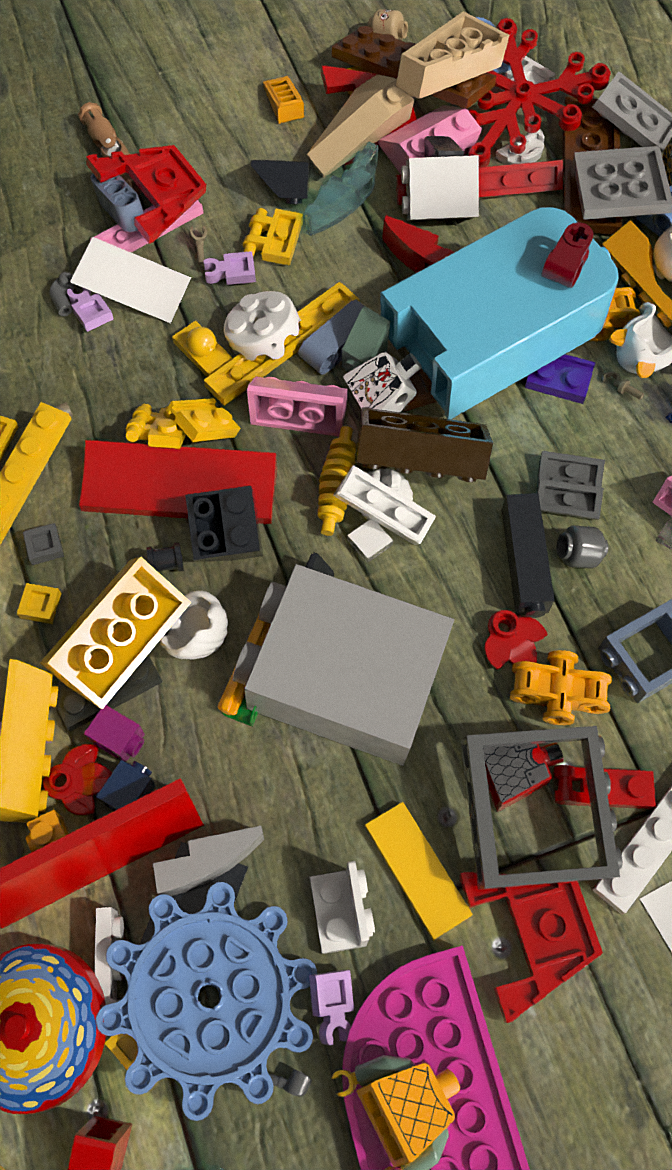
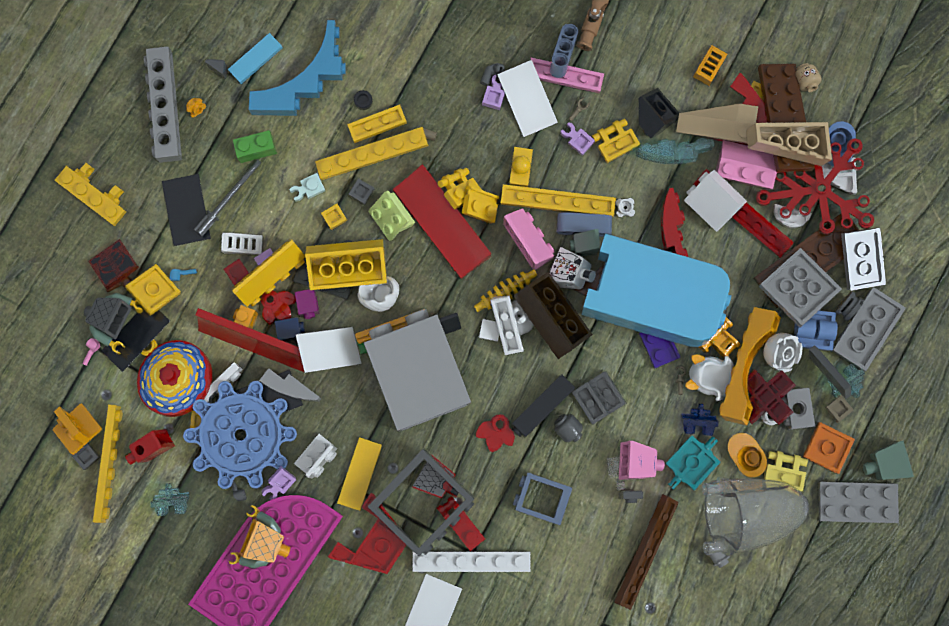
camera: 50 degrees right, 15 degrees up
red wing [86,145,207,244] -> none
black bush [146,542,184,572] -> none
black slope [185,486,263,561] -> none
white plate [224,291,301,361] -> none
black slope [425,136,464,158] -> none
light orange axle [510,650,612,725] -> none
dark red piece [542,222,593,288] -> none
none -> white sticker [296,327,362,373]
none -> yellowish green bracket [368,191,415,241]
none -> white plate [615,198,635,217]

